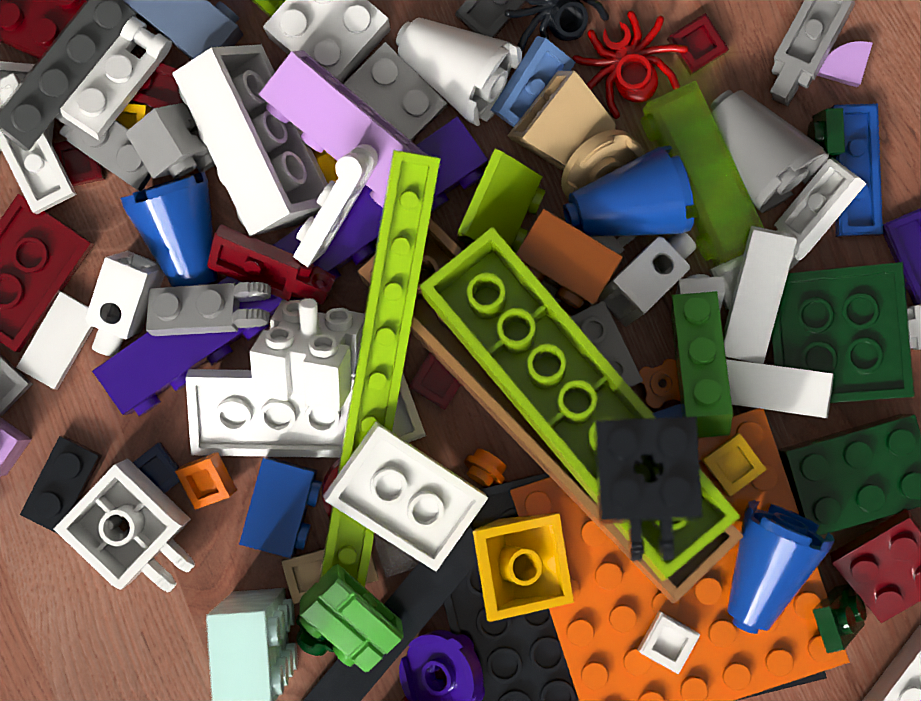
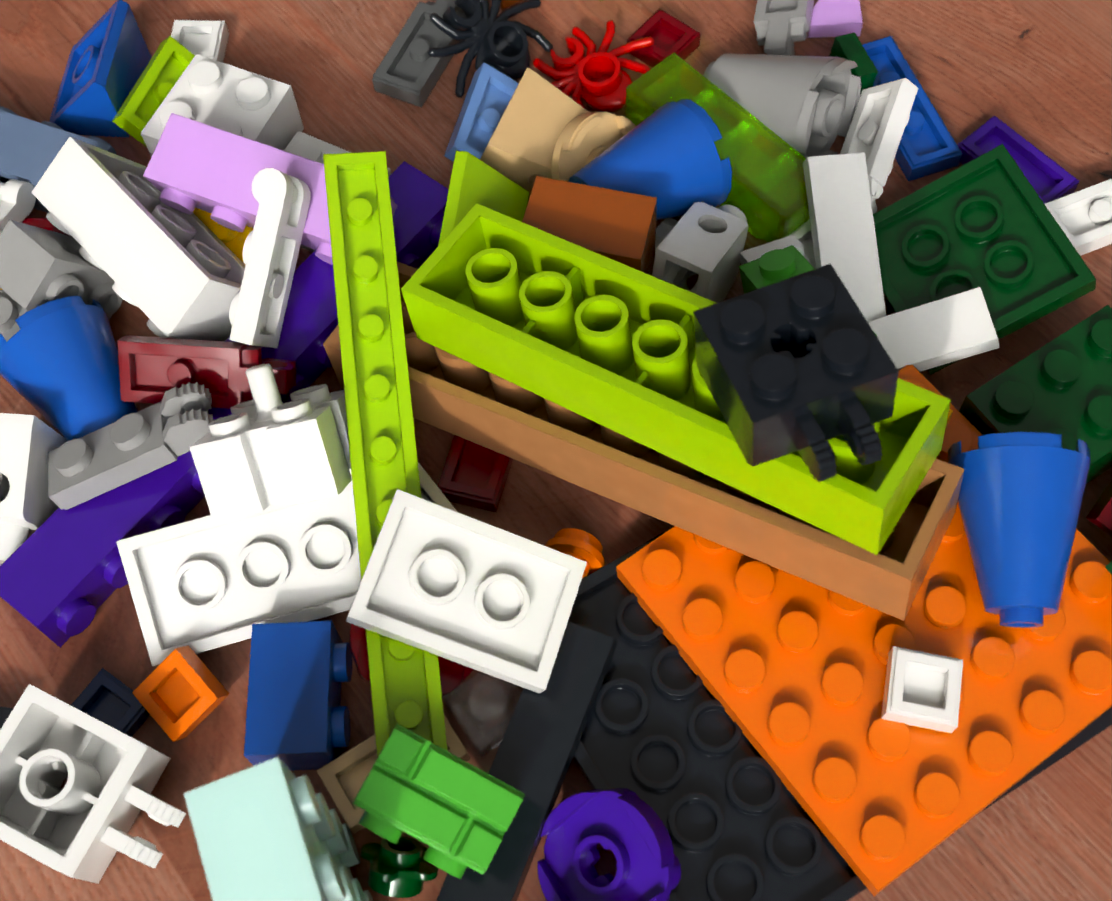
camera: 10 degrees left, 25 degrees down
white cone [396,17,522,126] -> none
yellow slope [473,513,574,622] -> none

